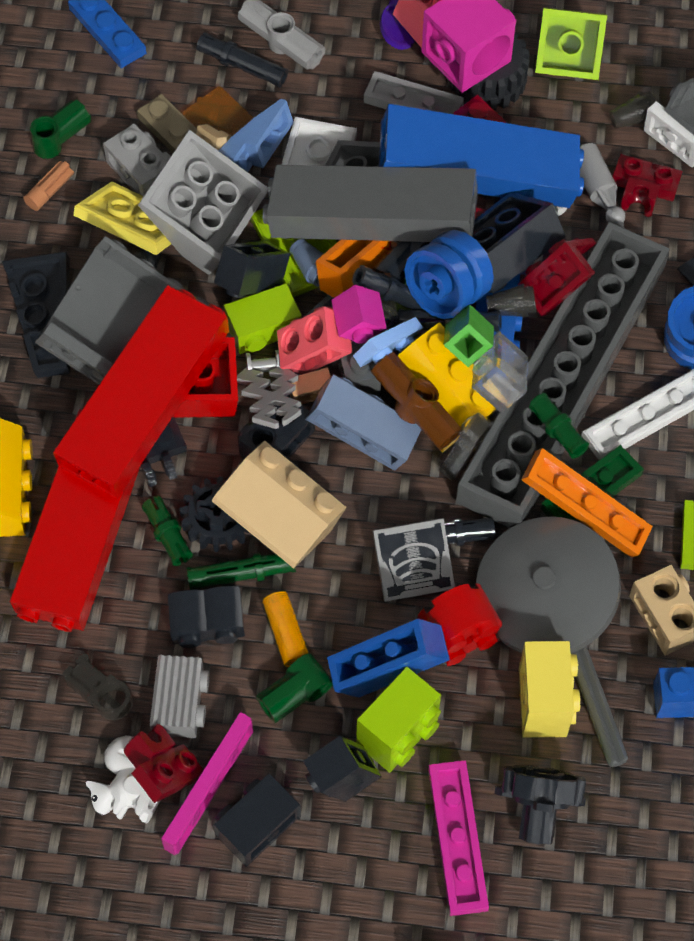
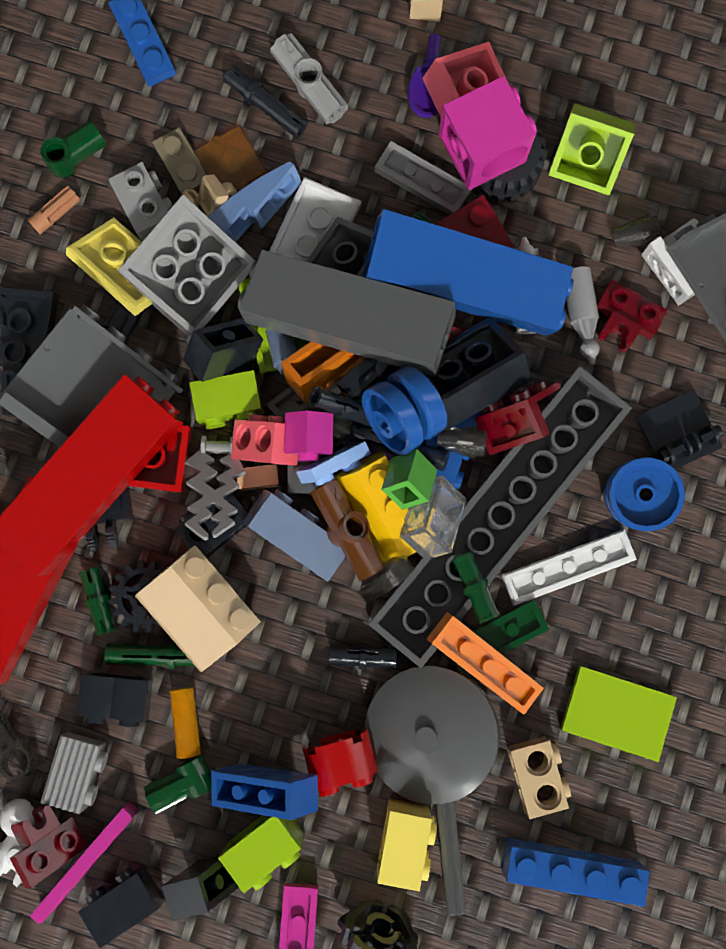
camera: 15 degrees right, 20 degrees up
tile [372,518,455,601] -> none

